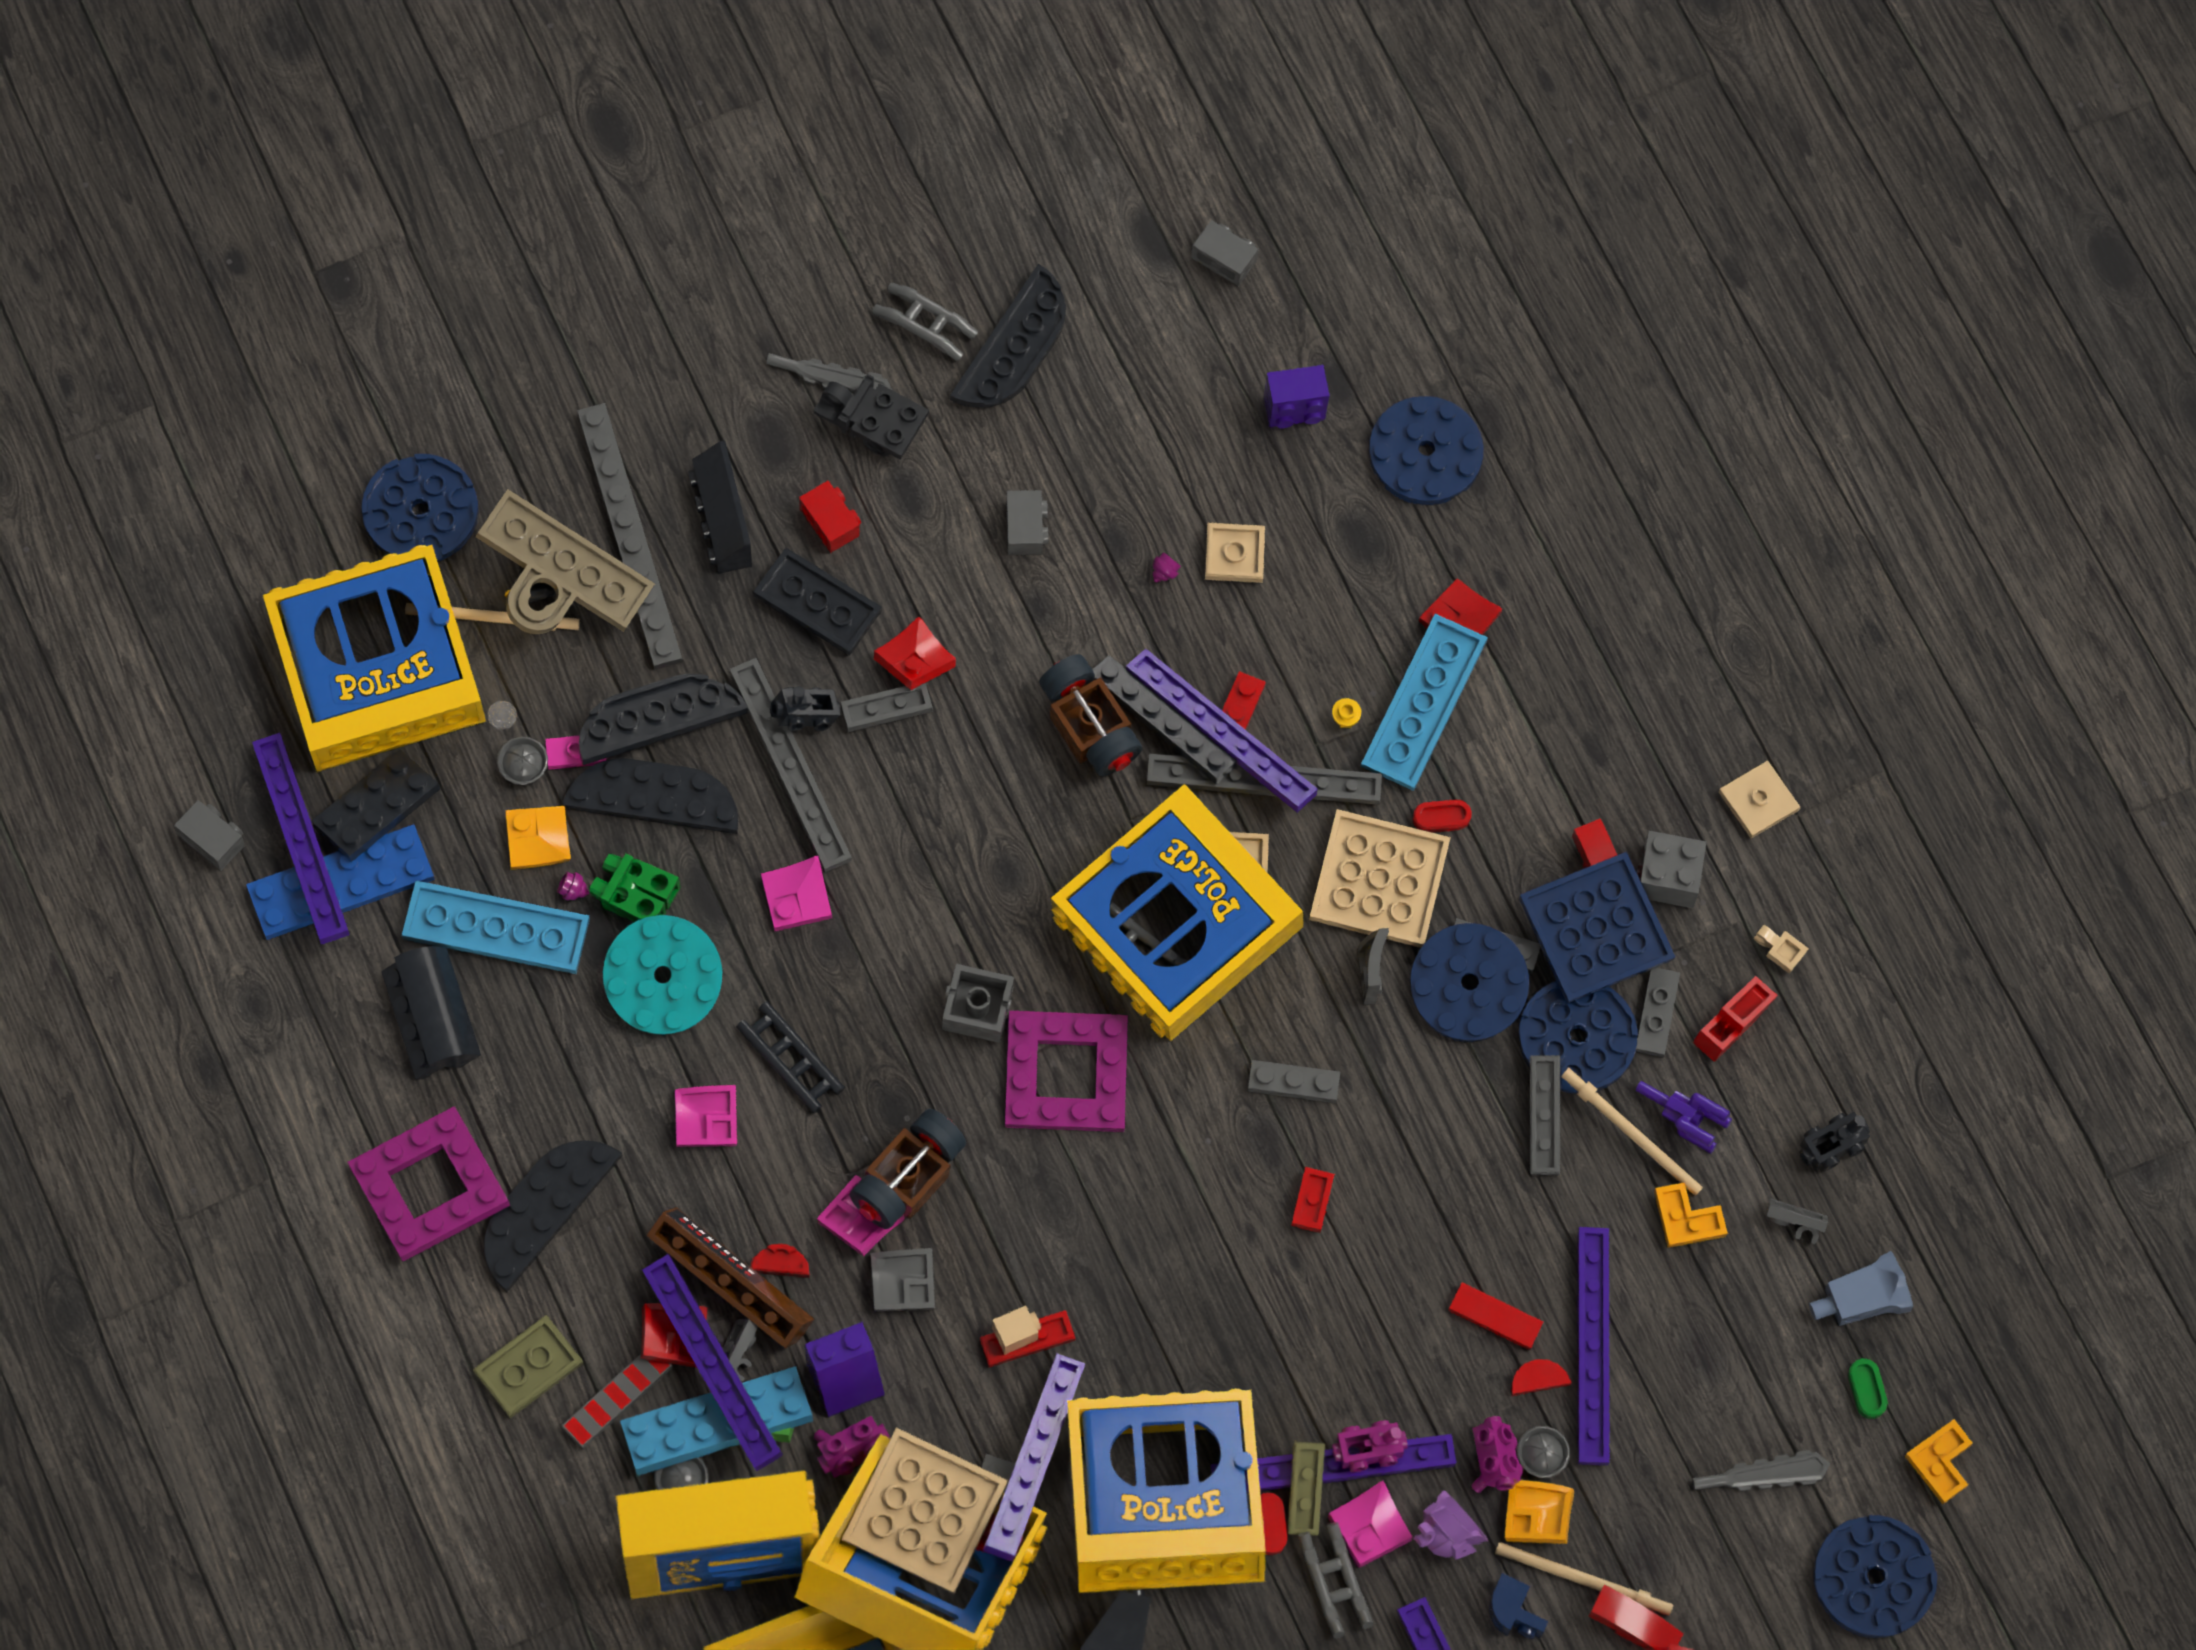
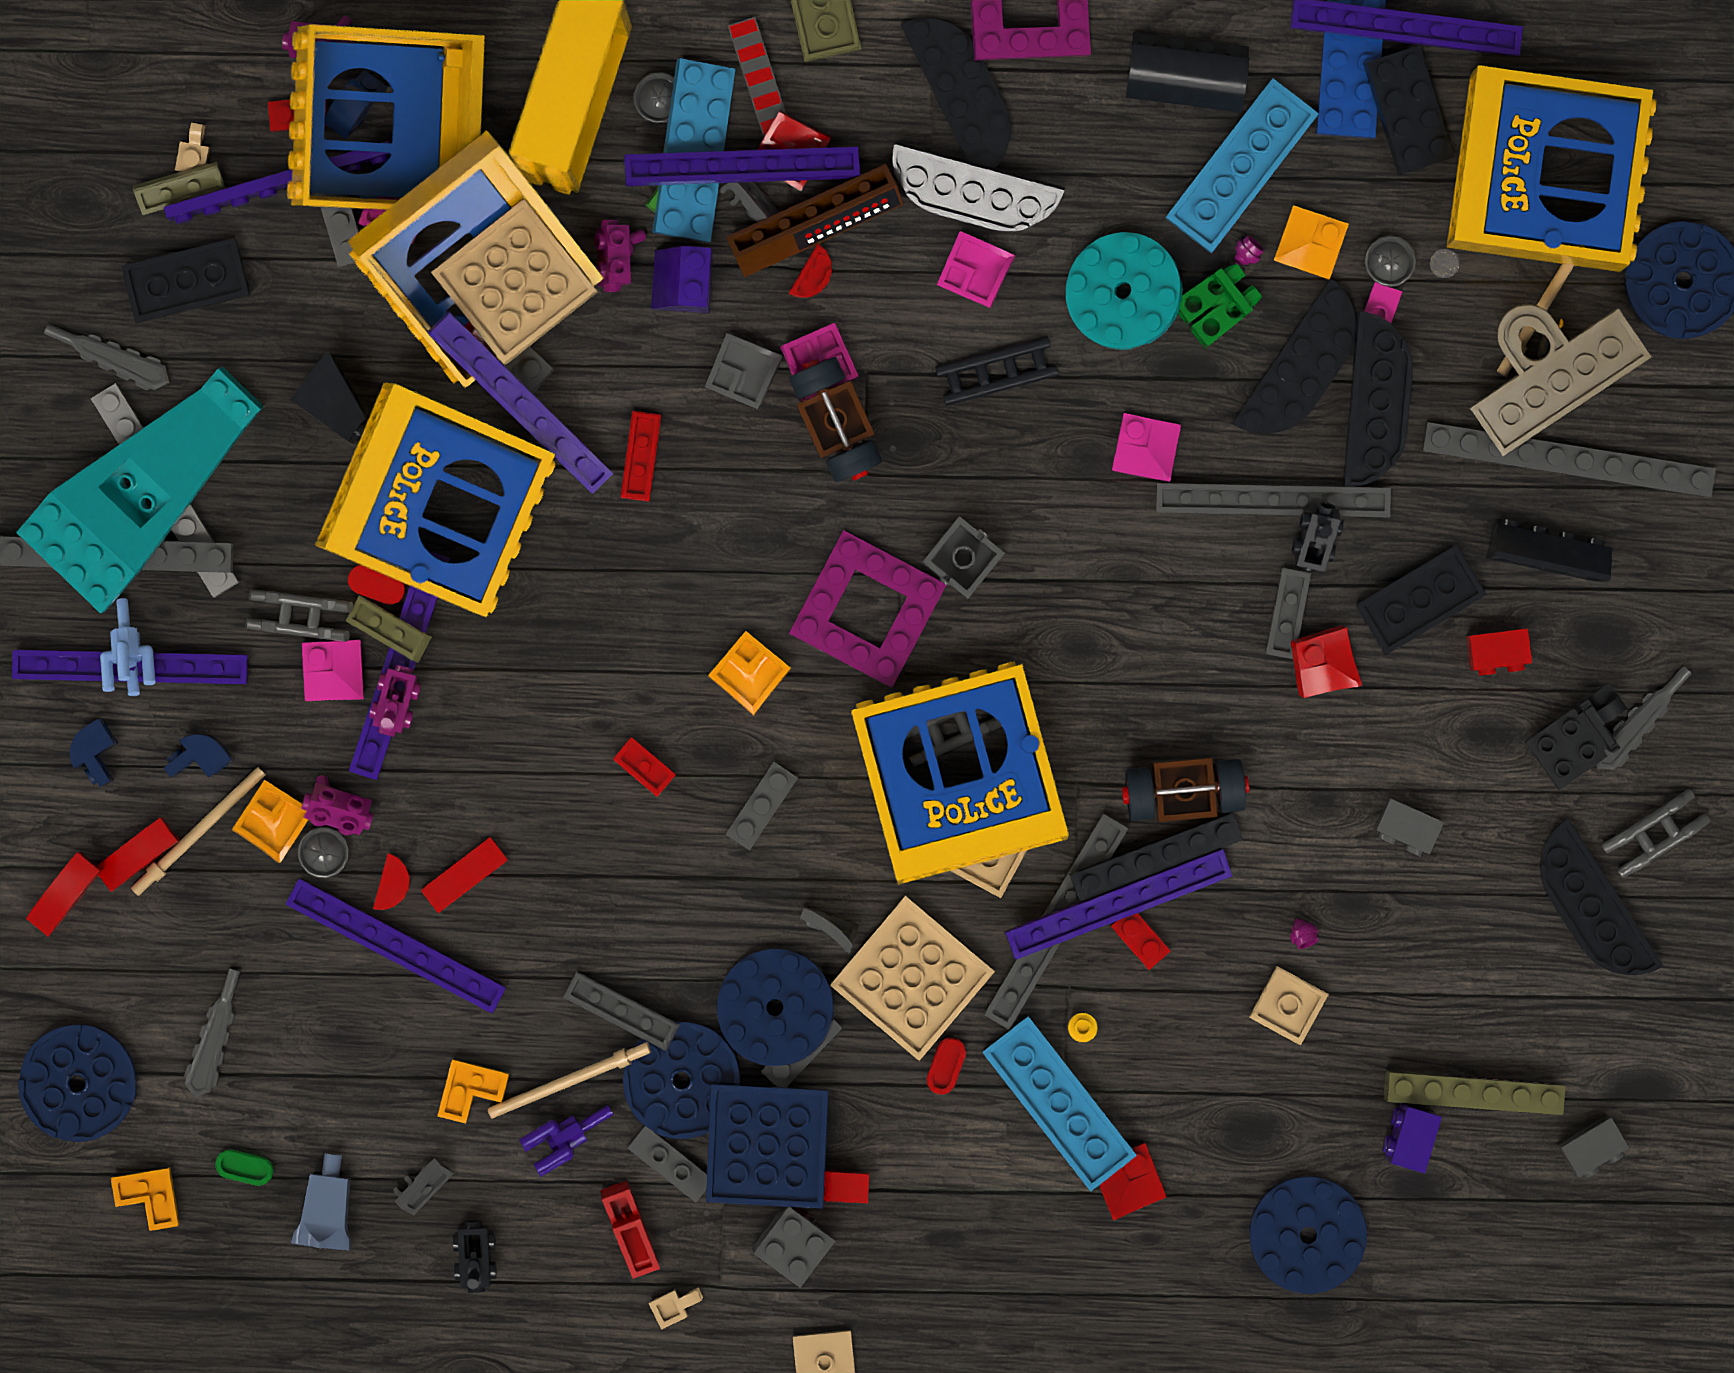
camera: 125 degrees right, 20 degrees up
tan brick [992,1306,1041,1354] -> none
medium lavender helmet [1414,1490,1488,1560] -> none
none -> light orange plate [708,631,791,716]
none -> plate [893,141,1065,232]
none -> olive brick [1384,1070,1566,1115]

